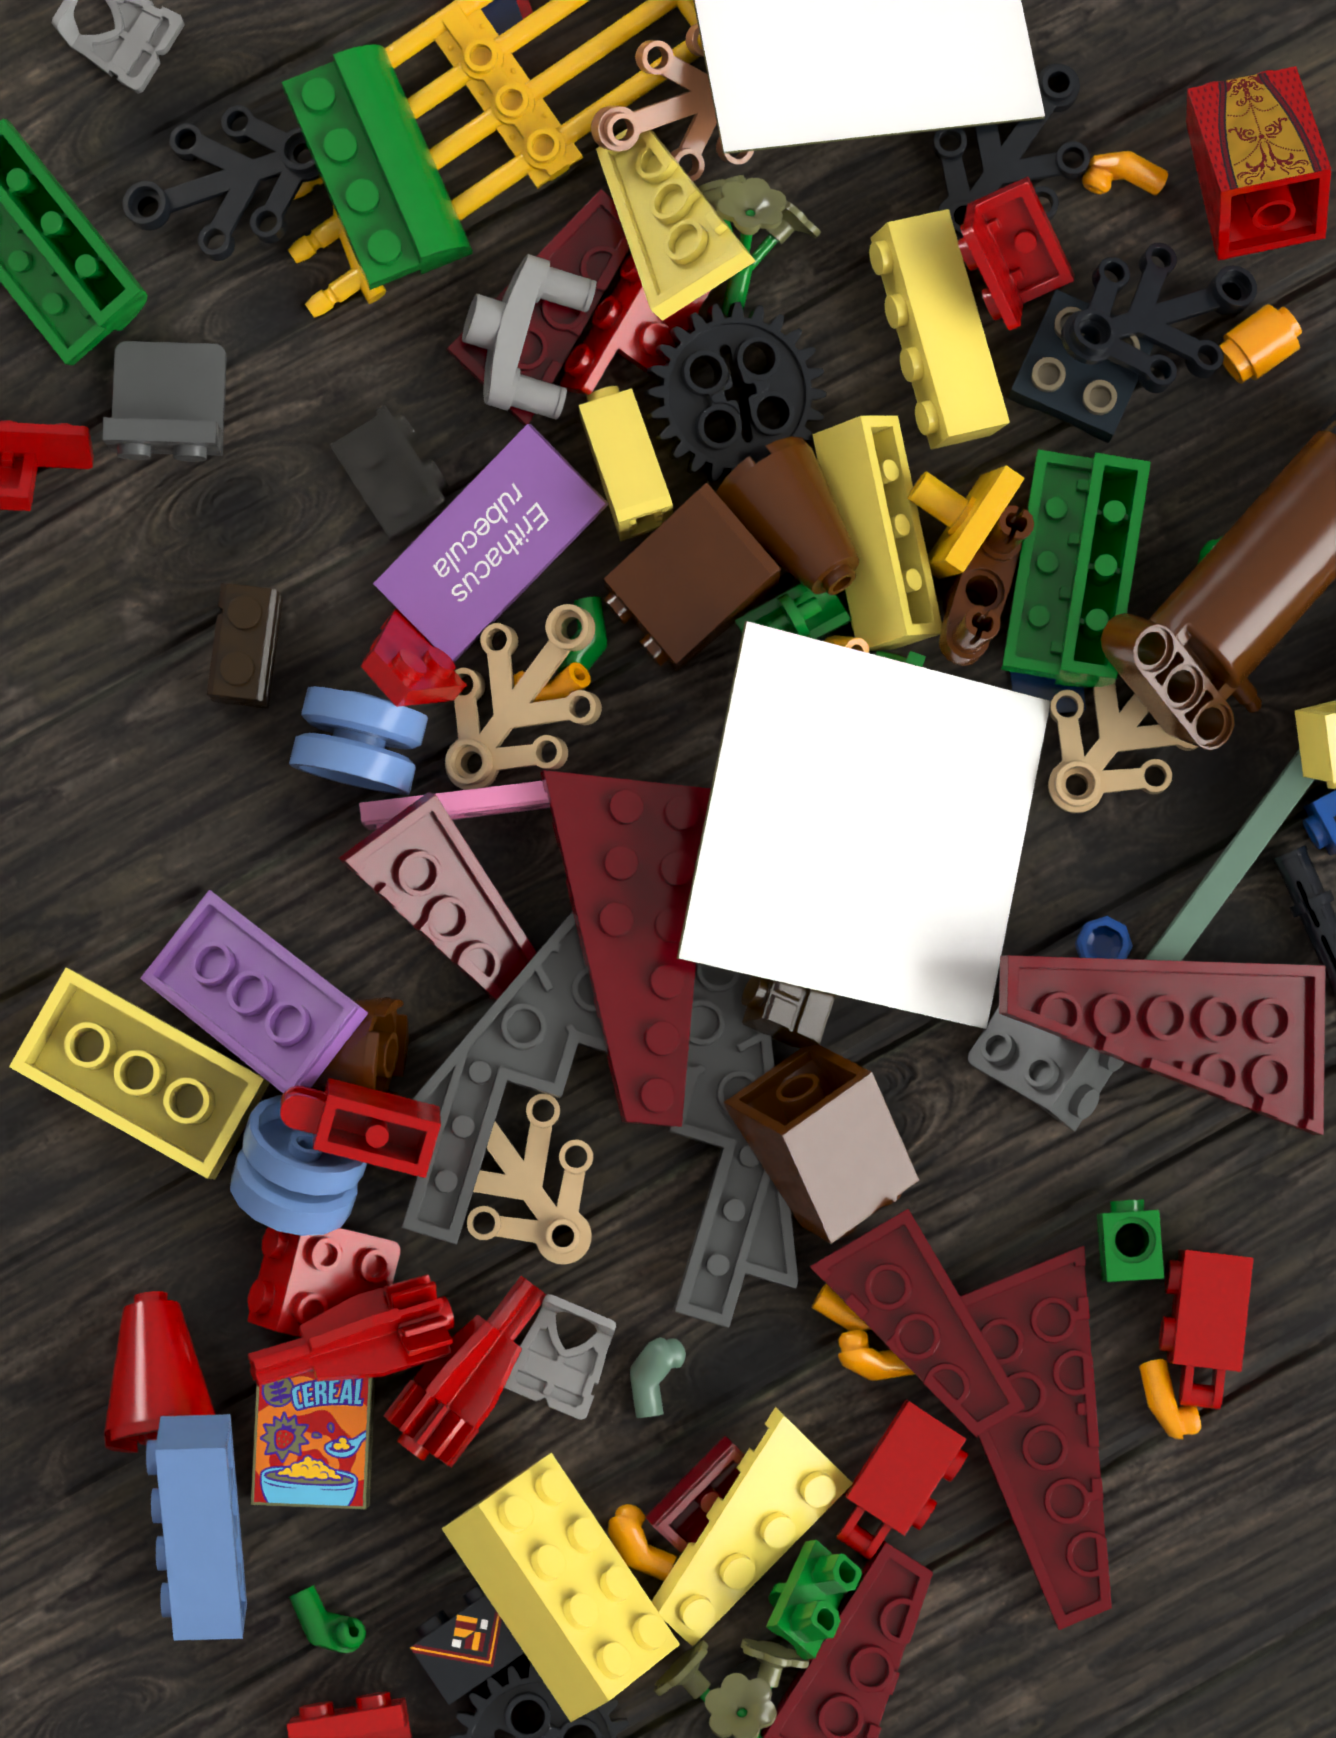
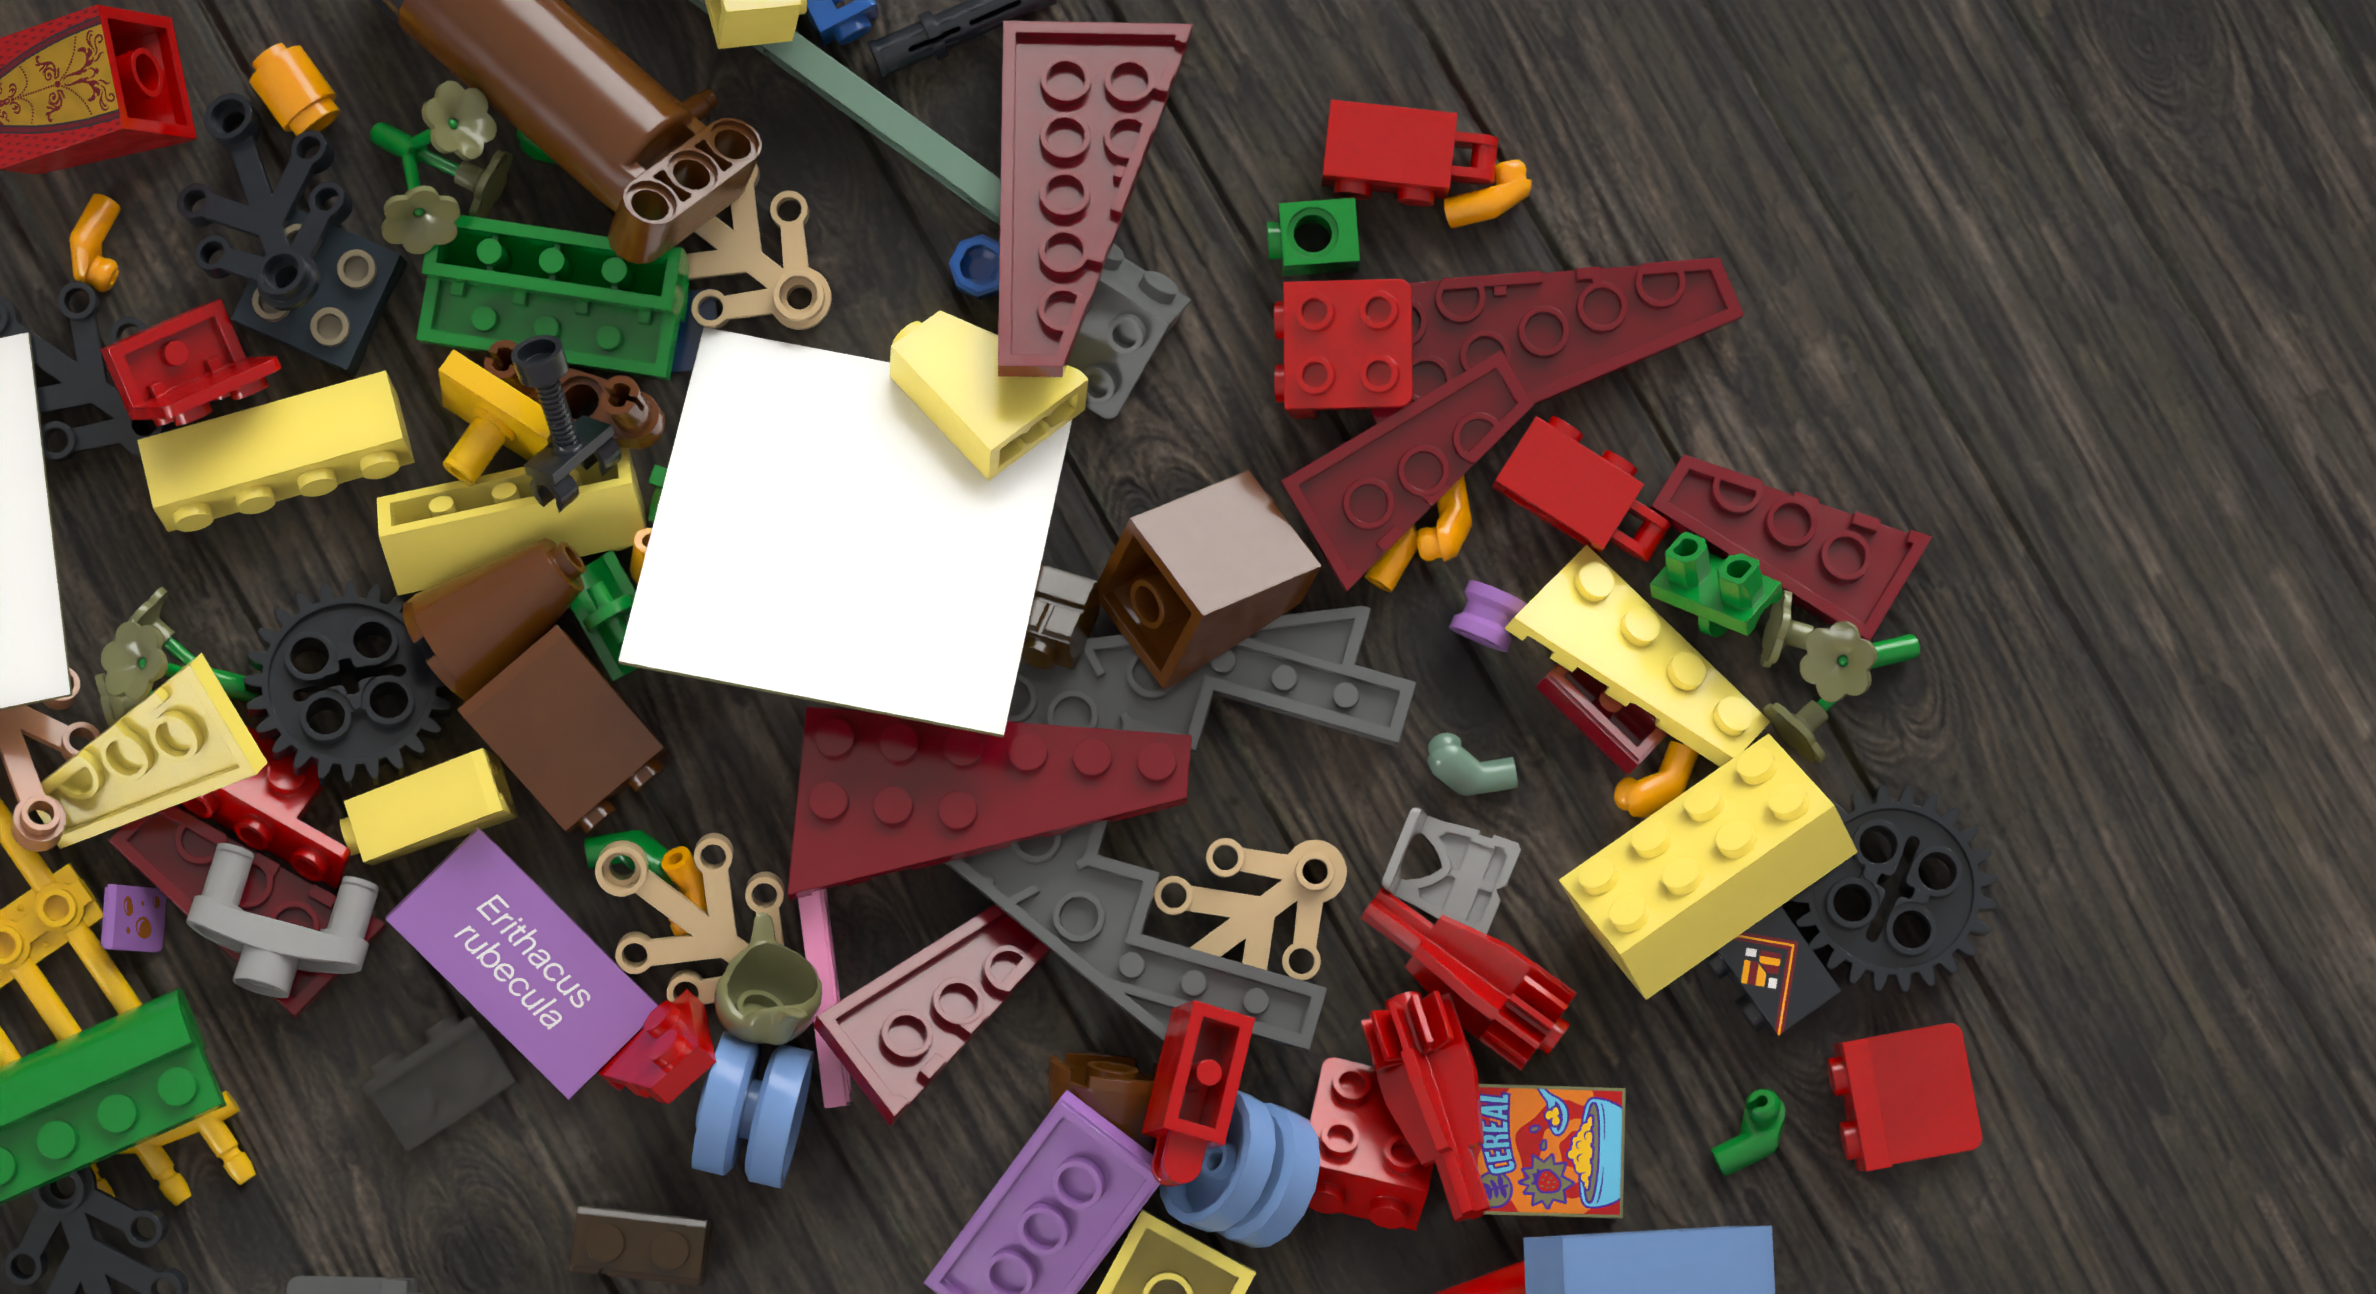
camera: 95 degrees left, 0 degrees up
none -> medium lavender slope [101,884,167,953]
none -> olive plant [370,81,513,254]
none -> black bar [511,335,622,513]
none -> olive hair [714,912,822,1045]
none -> light yellow slope [890,311,1088,481]
none -> red bracket [1274,279,1413,419]
none -> medium lavender wheel [1449,580,1527,652]

